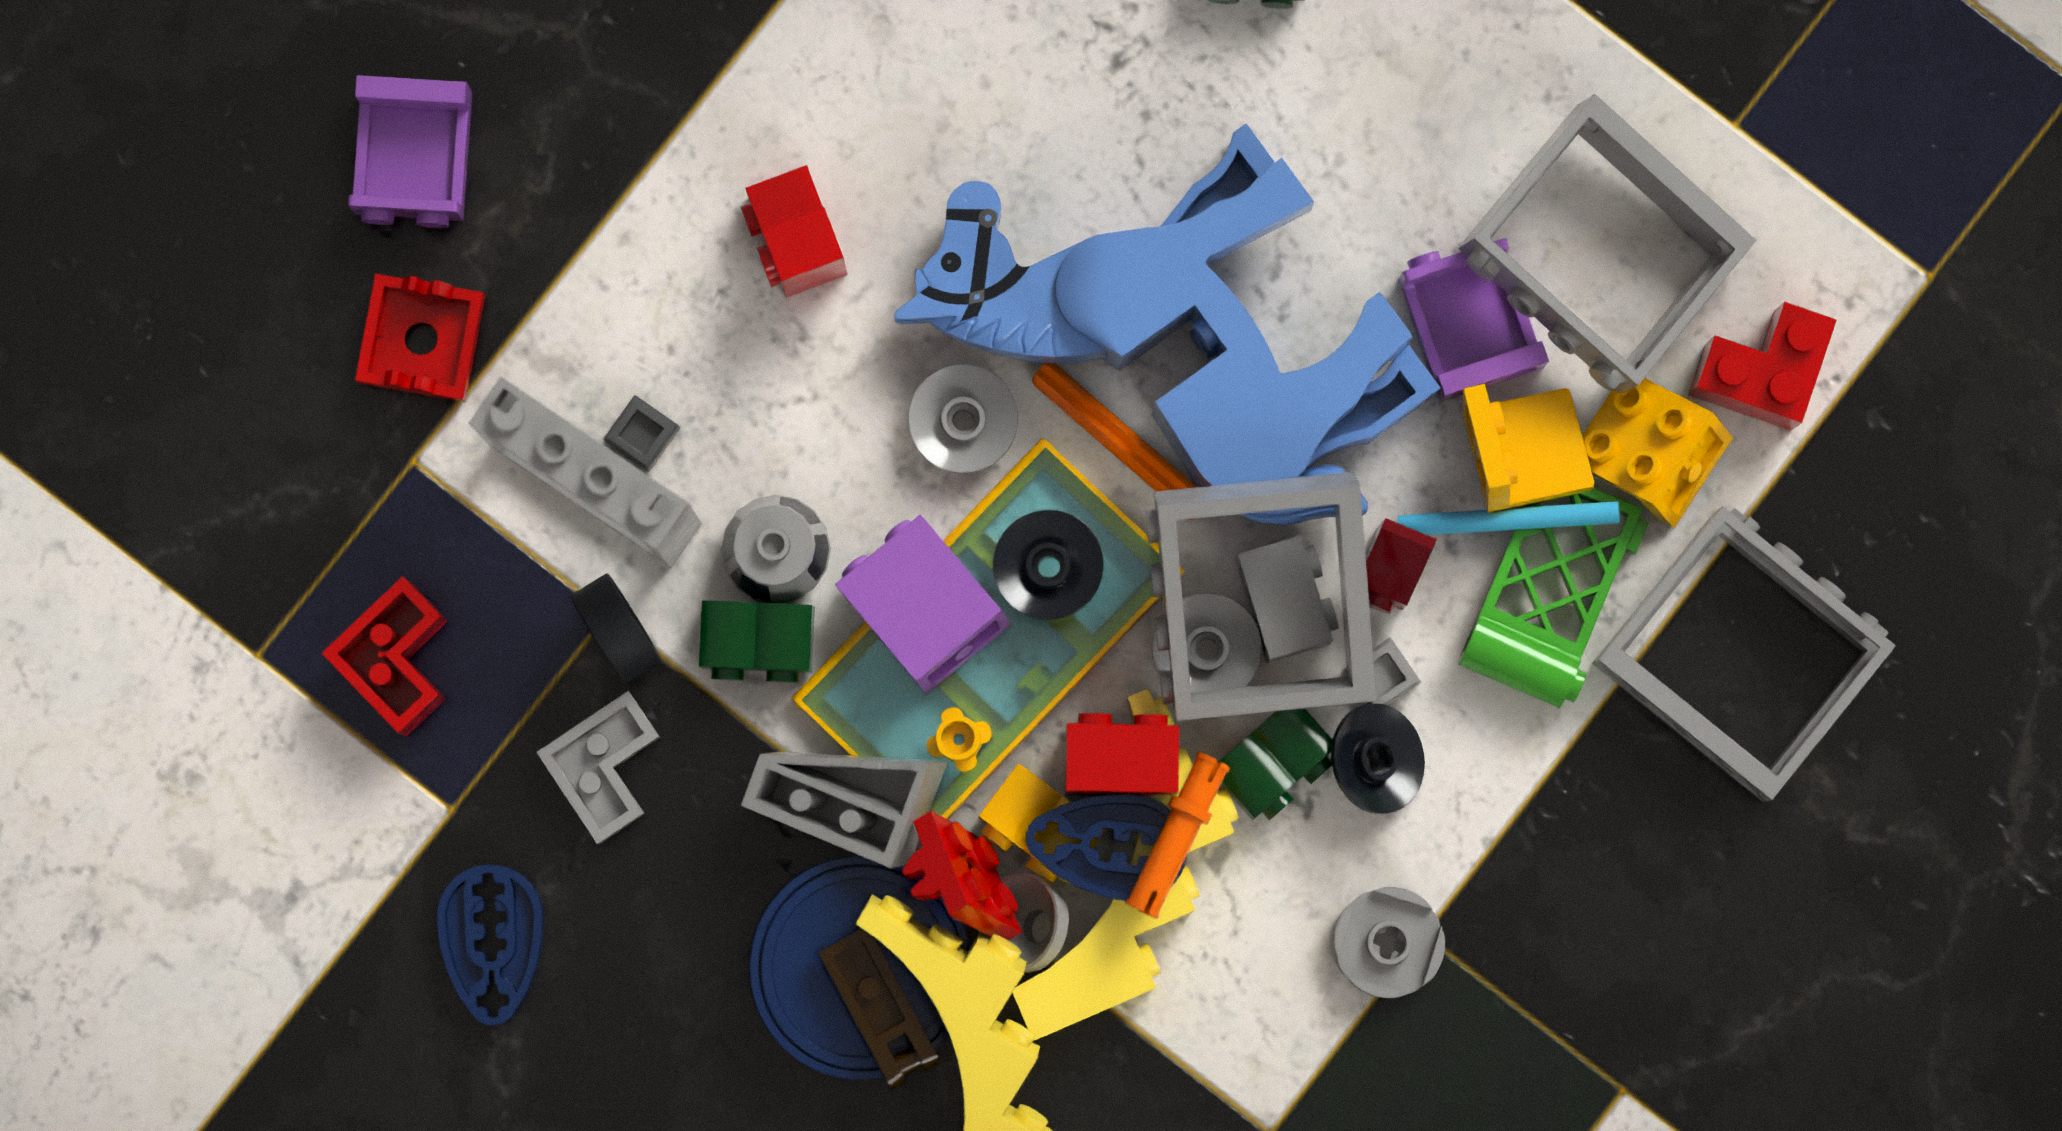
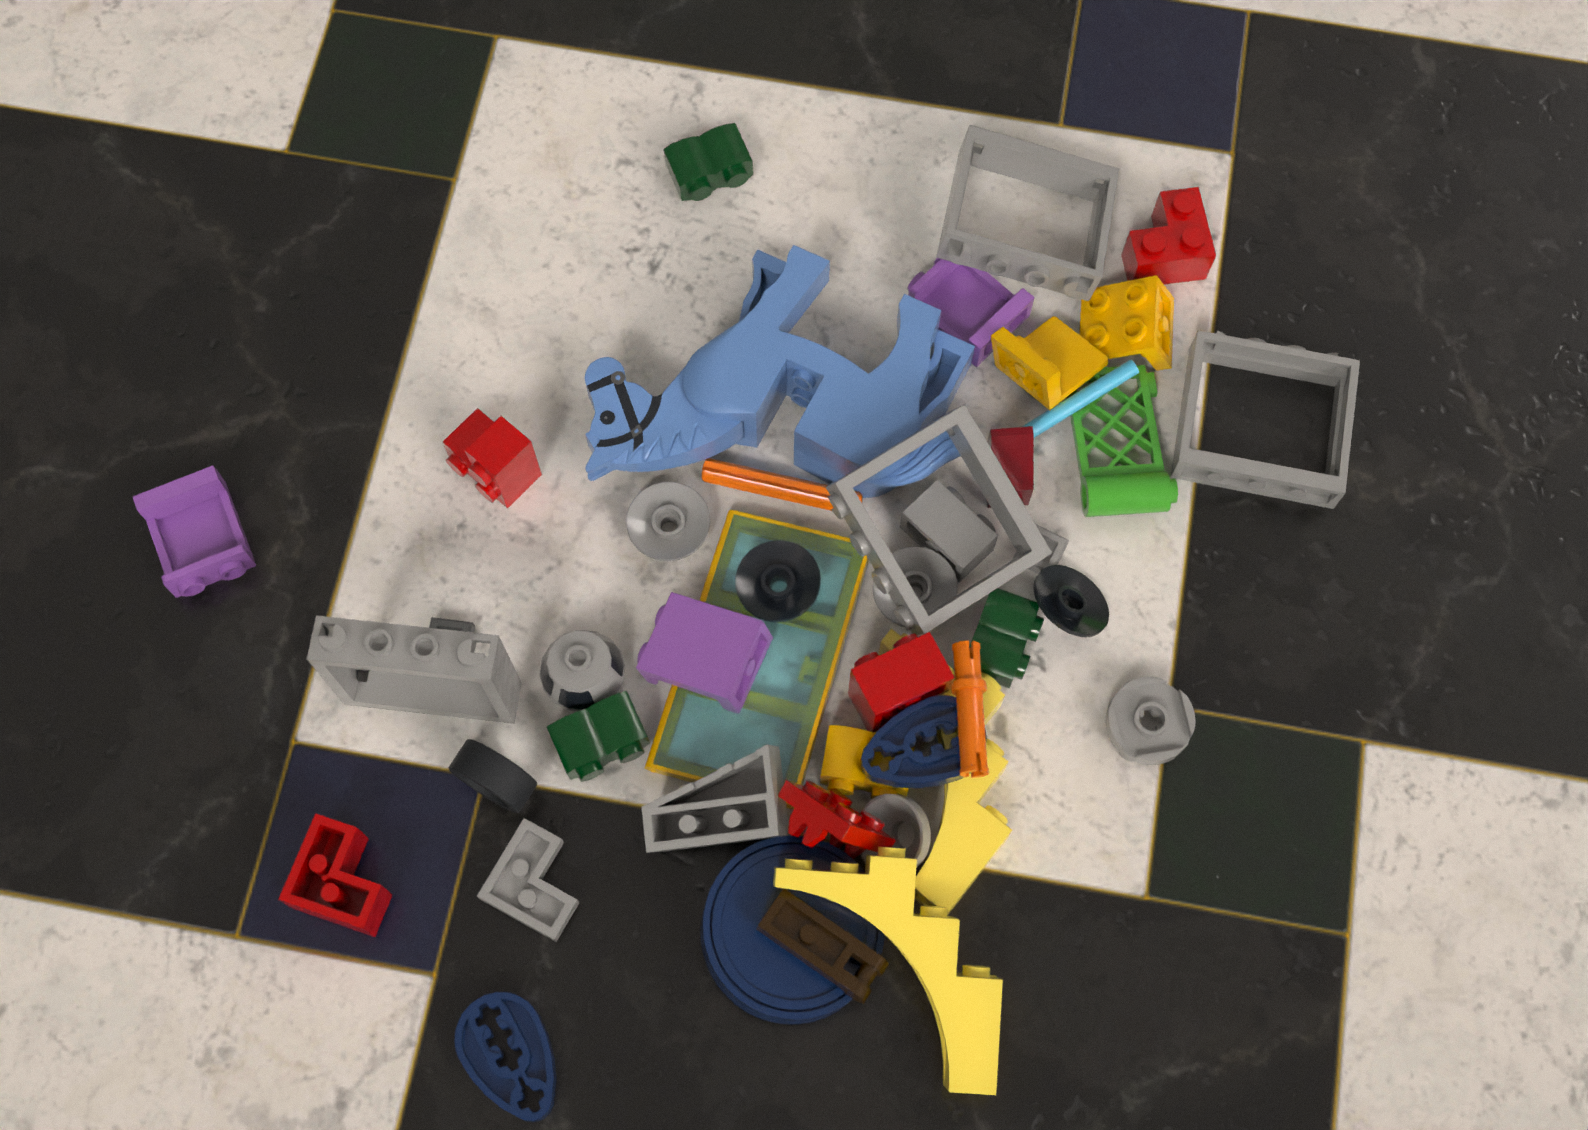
camera: 25 degrees left, 15 degrees down
red piece [355,273,486,402] -> none
yellow plate [927,707,992,772] -> none

